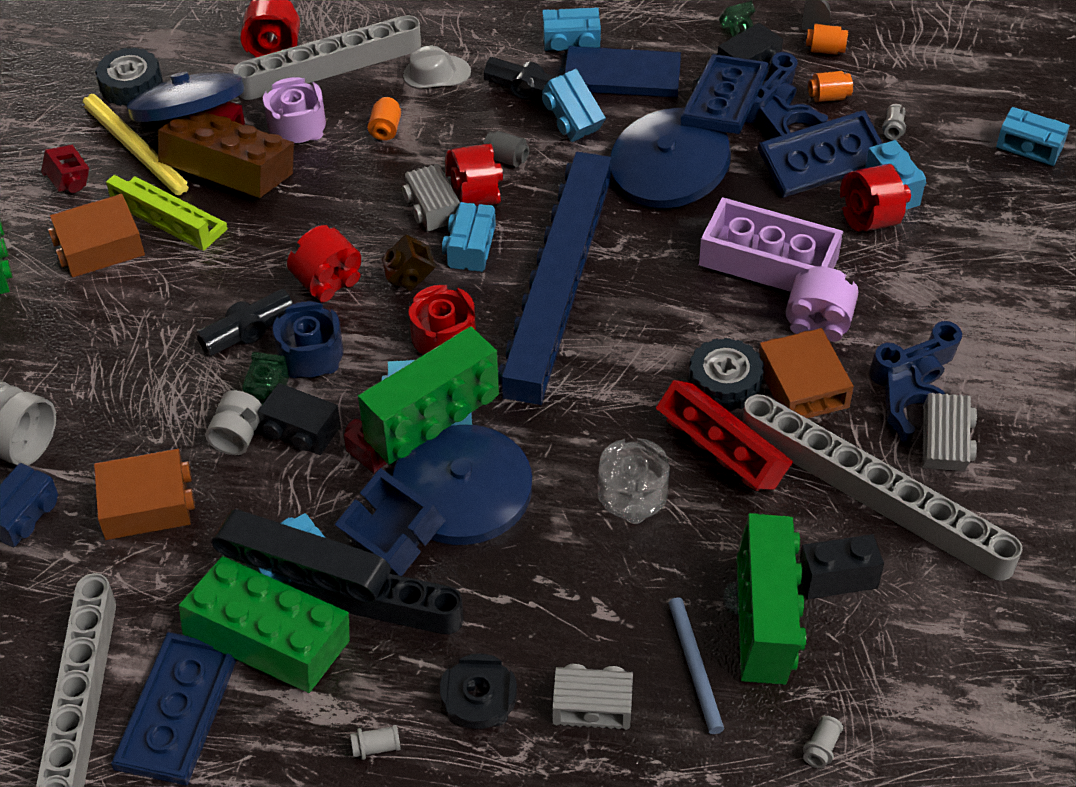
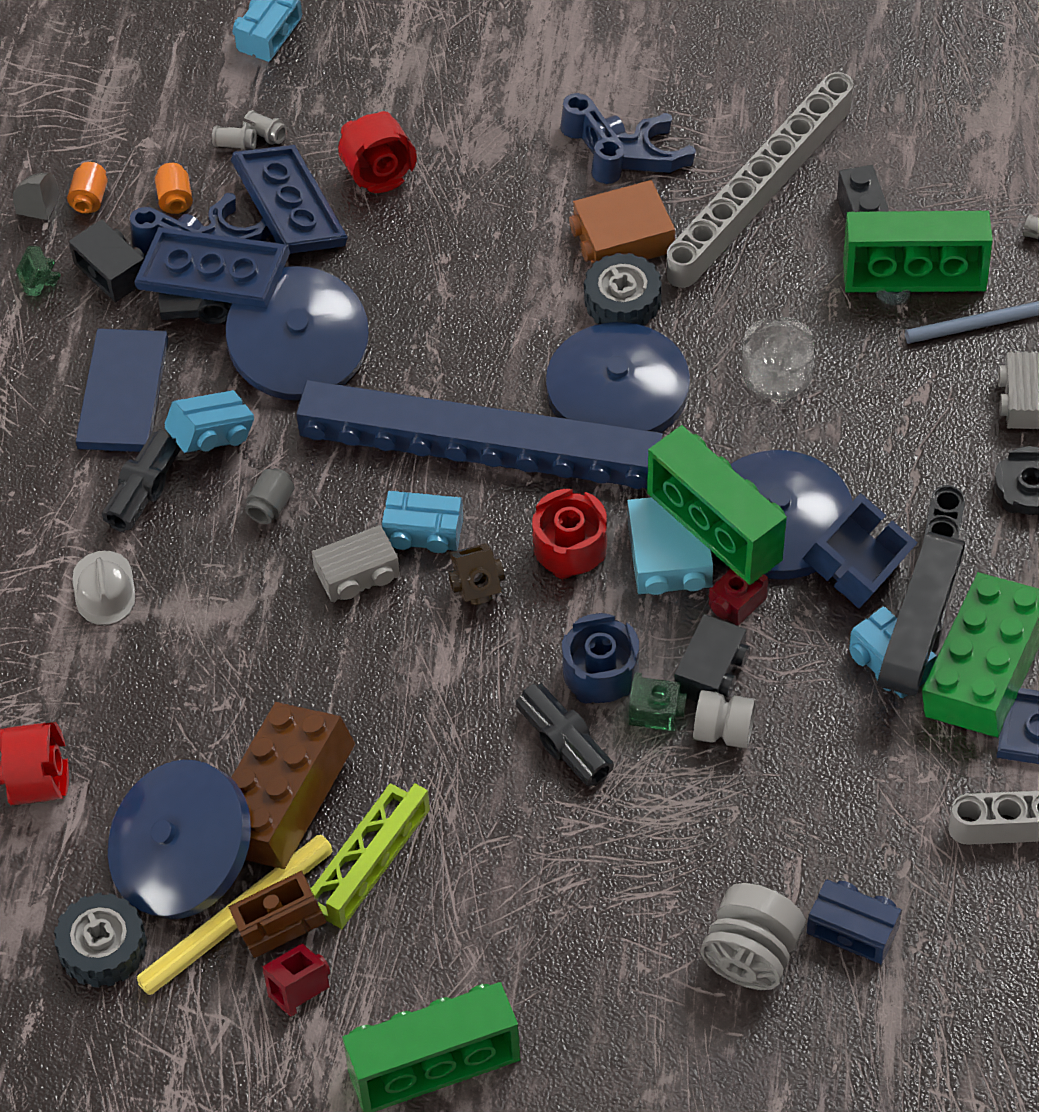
camera: 90 degrees left, 5 degrees up
dark orange brick [48,194,145,278] -> none
dark orange brick [94,449,195,540] -> none
light grey beam [233,15,421,100] -> none
lavender brick [263,77,326,143] -> none
red brick [287,225,361,302] -> none
orange brick [367,97,401,141] -> none
red brick [445,143,503,206] -> none
dark azure brick [543,8,601,51] -> none
red brick [656,380,793,491] -> none
lavender brick [699,197,843,292] -> none
lavender brick [786,267,859,342] -> none
dark azure brick [865,140,926,210] -> none
light grey brick [922,393,977,471] -> none
none -> reddish brown brick [228,870,327,958]
none -> light grey pin [243,110,287,145]
none -> dark blue dish [546,322,690,433]

